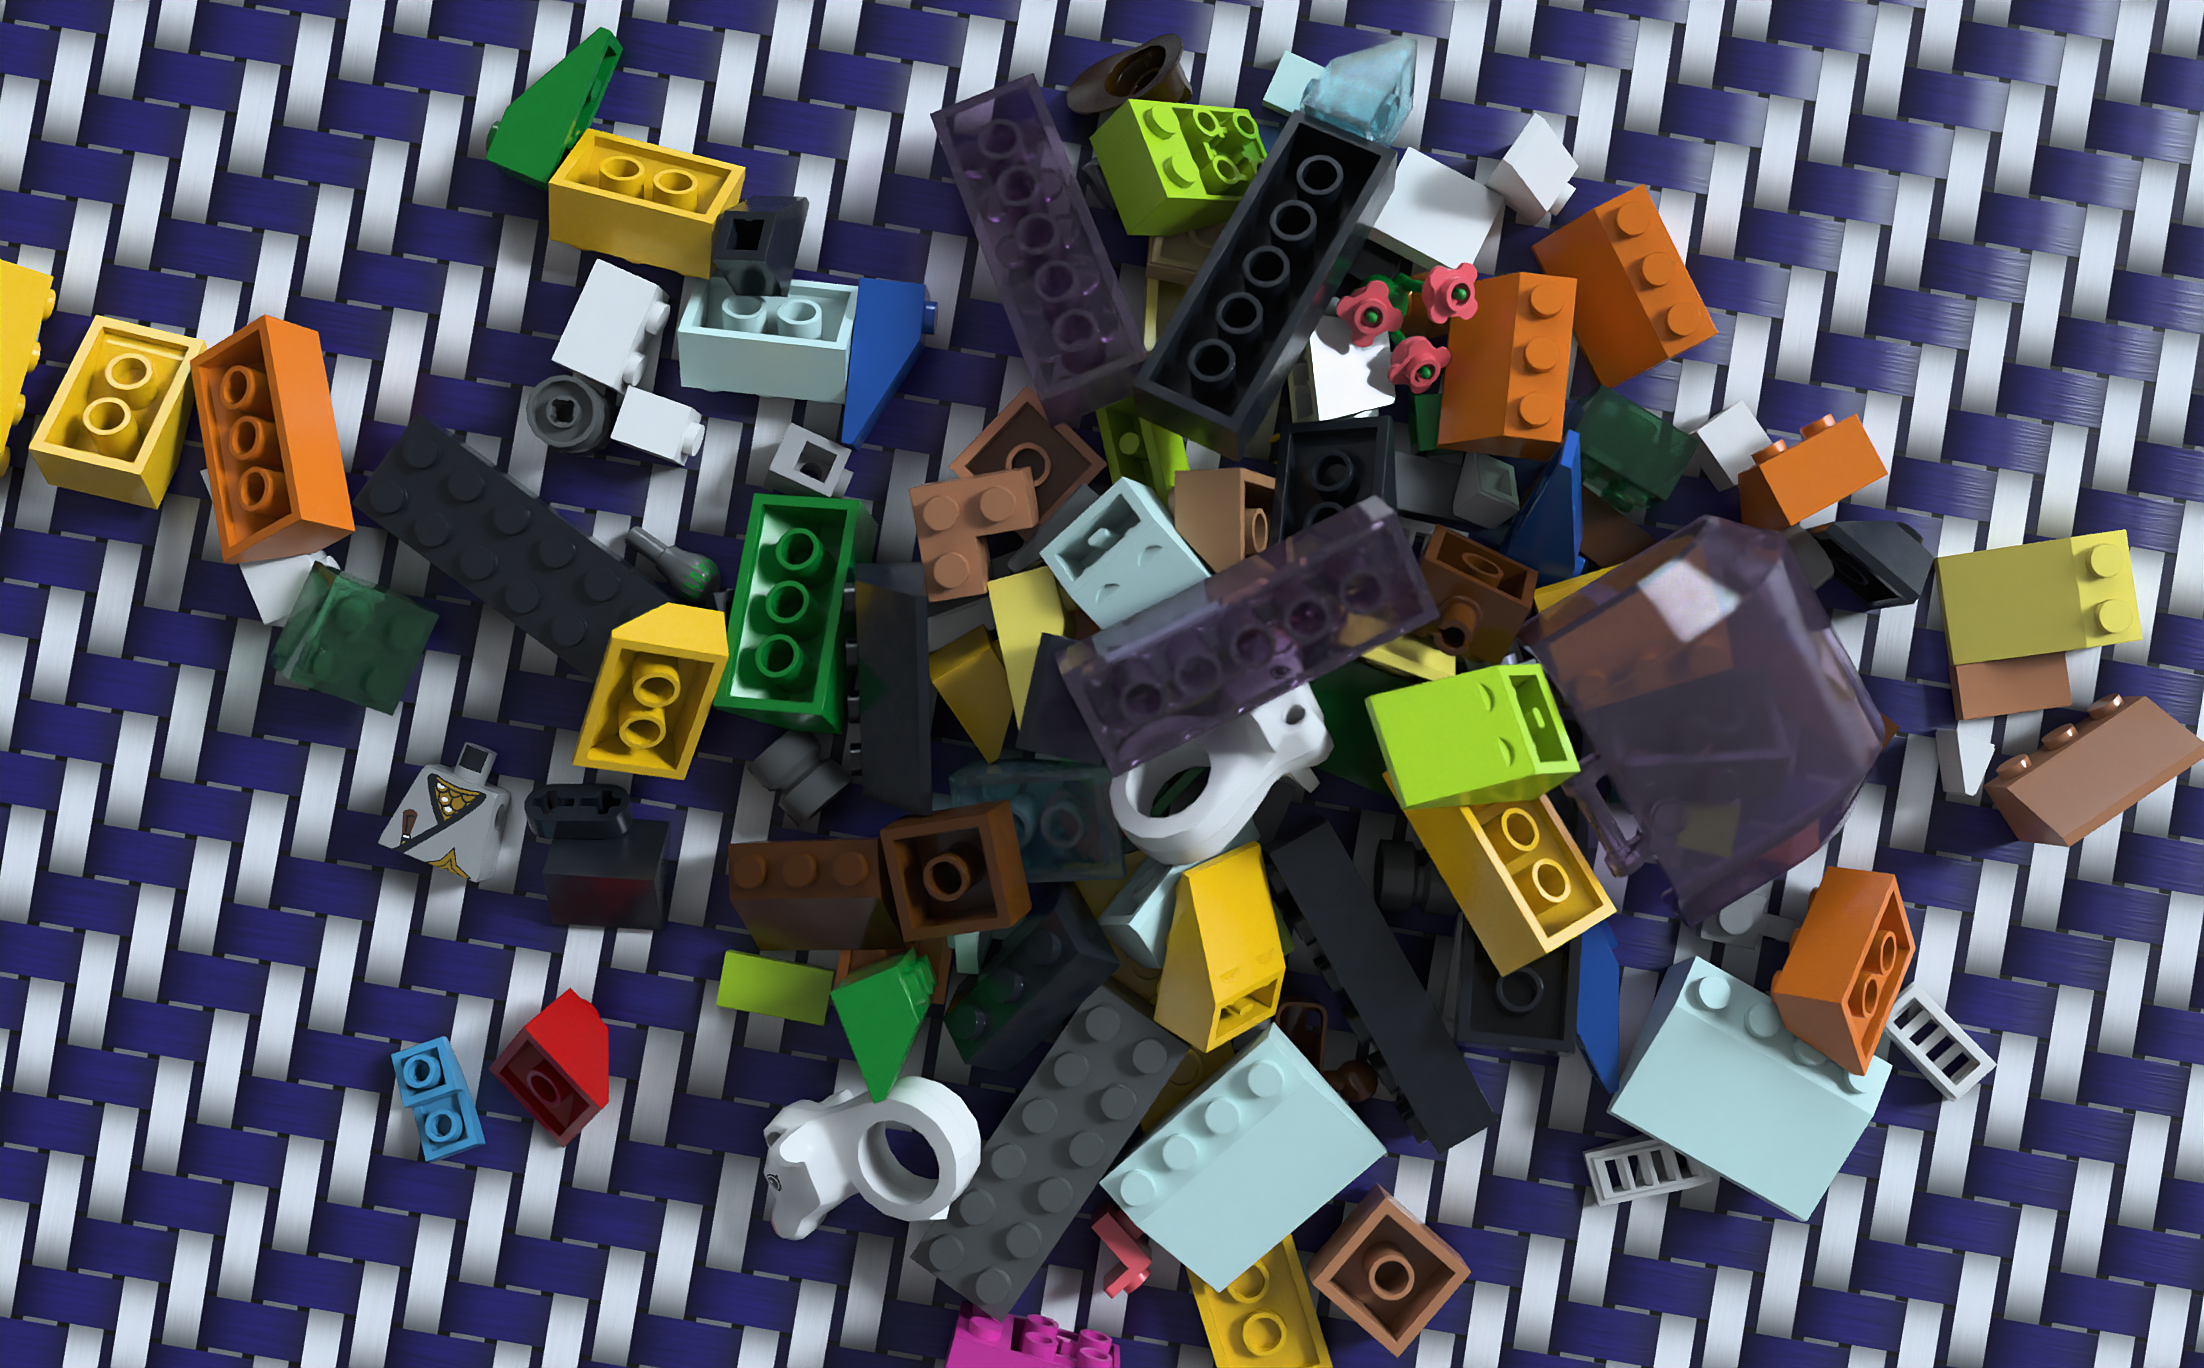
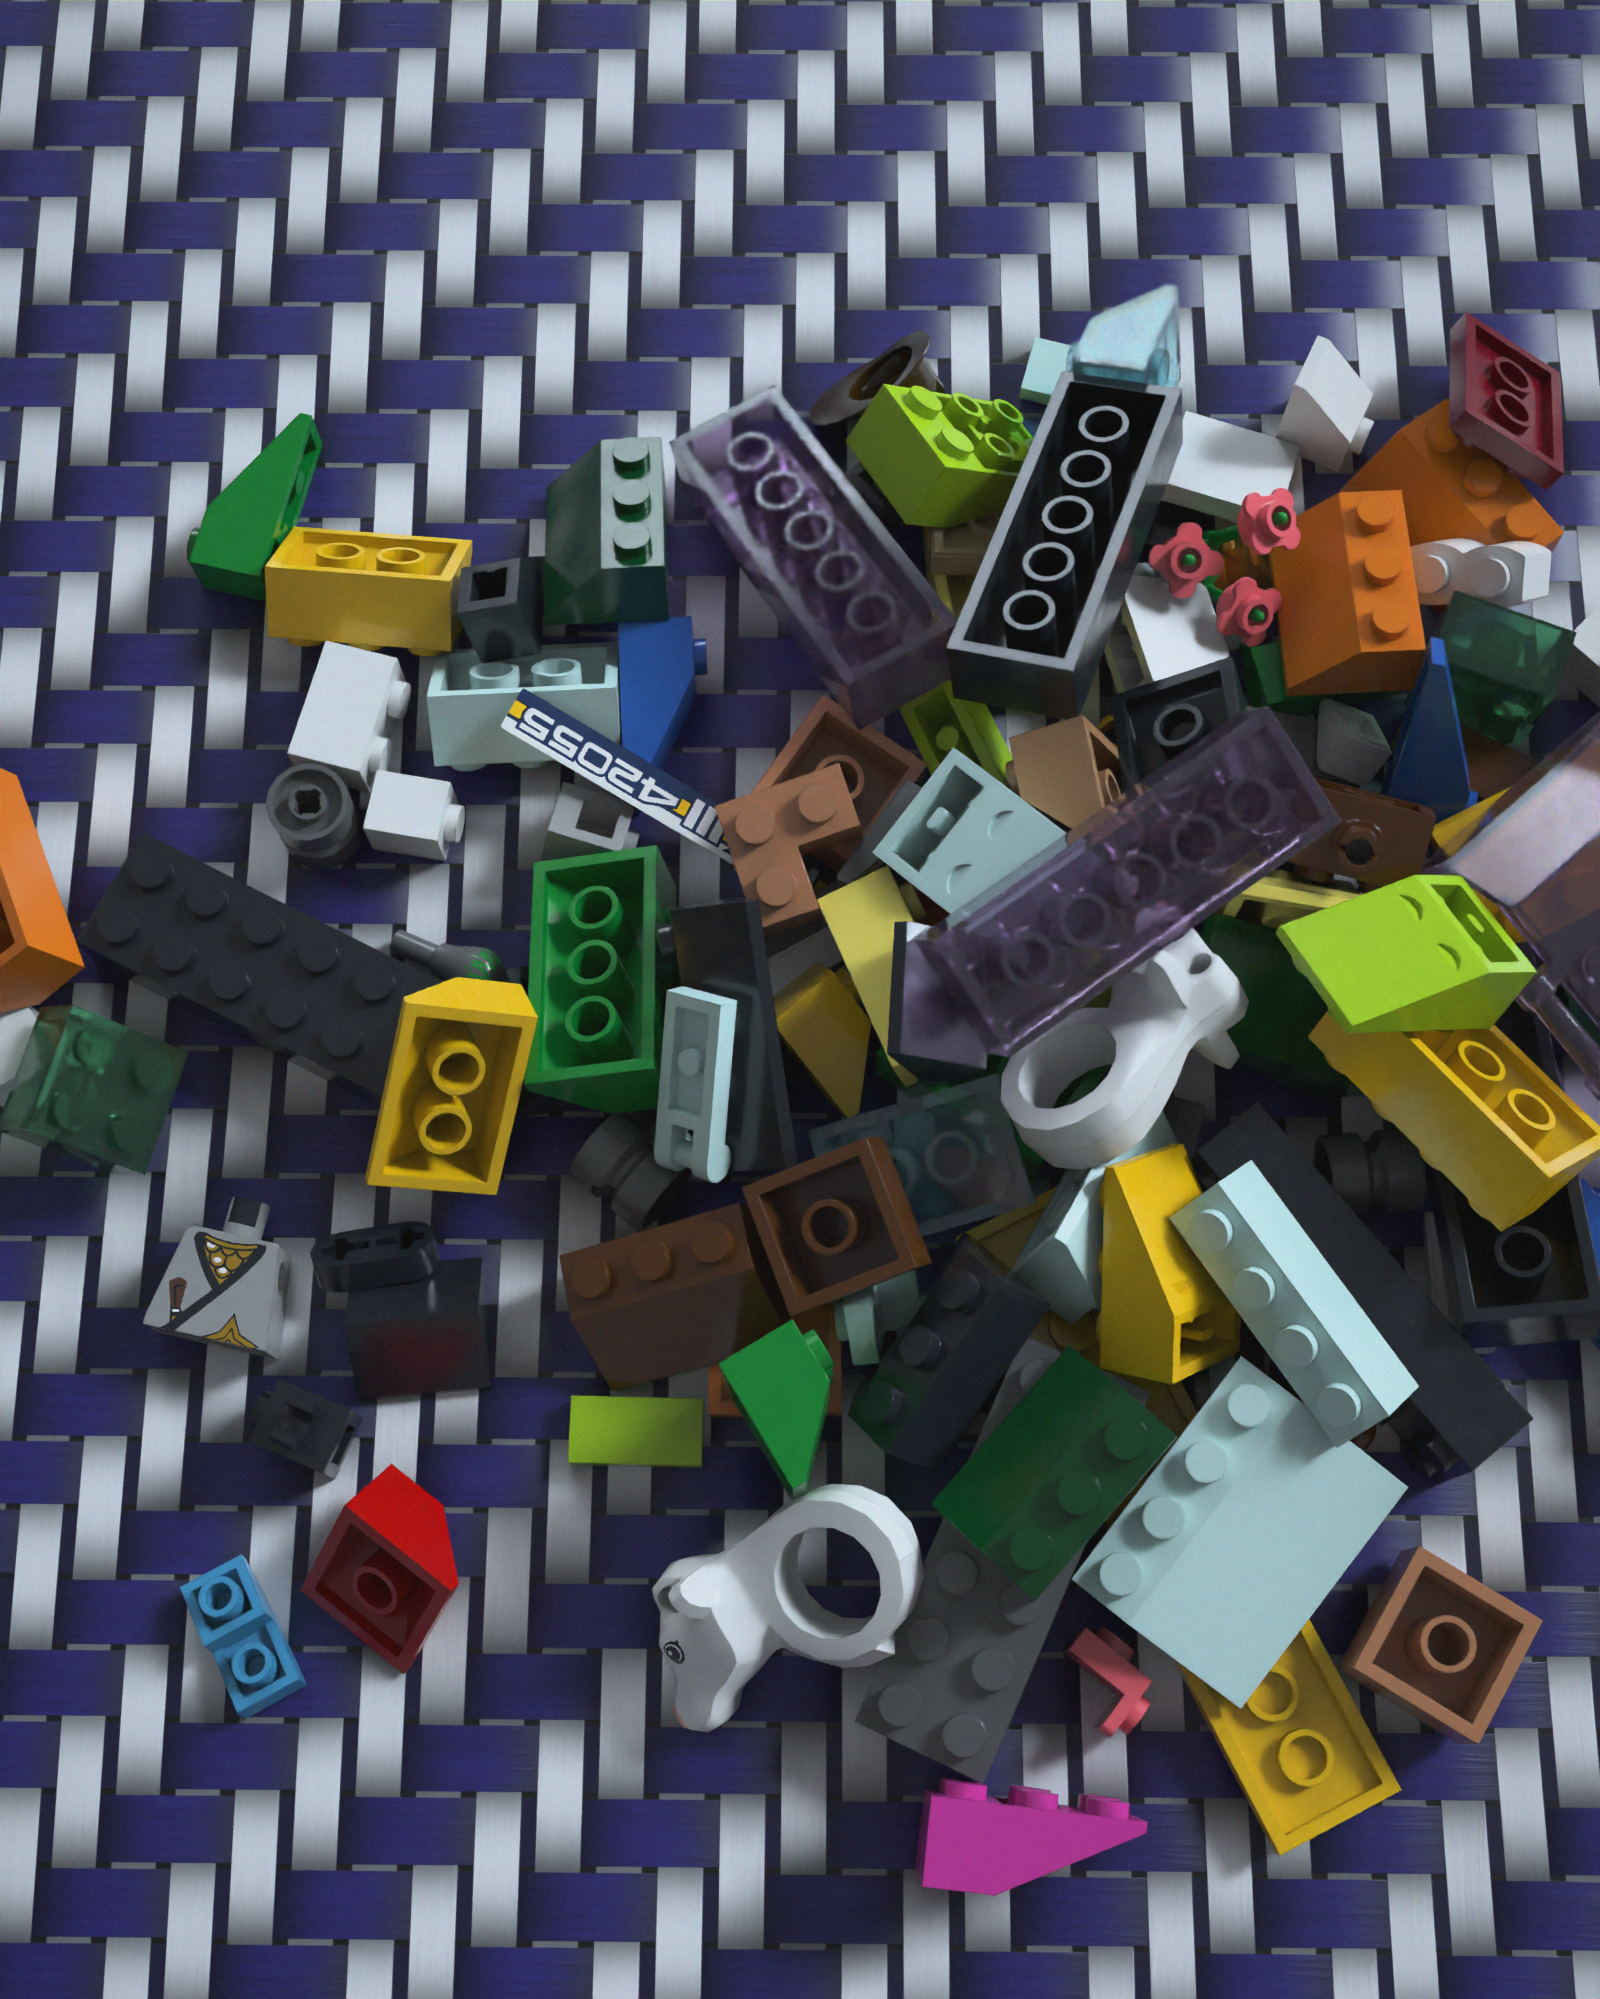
camera: 10 degrees left, 15 degrees down
none -> black brick [249,1379,363,1479]
none -> sticker [501,689,832,891]
none -> dark green slope [544,437,669,626]
none -> light aqua plate [654,986,737,1183]
none -> dark green slope [931,1346,1177,1601]
none -> light aqua brick [1169,1160,1419,1448]
none -> white brick [1410,538,1551,609]
none -> dark red plate [1449,312,1564,490]

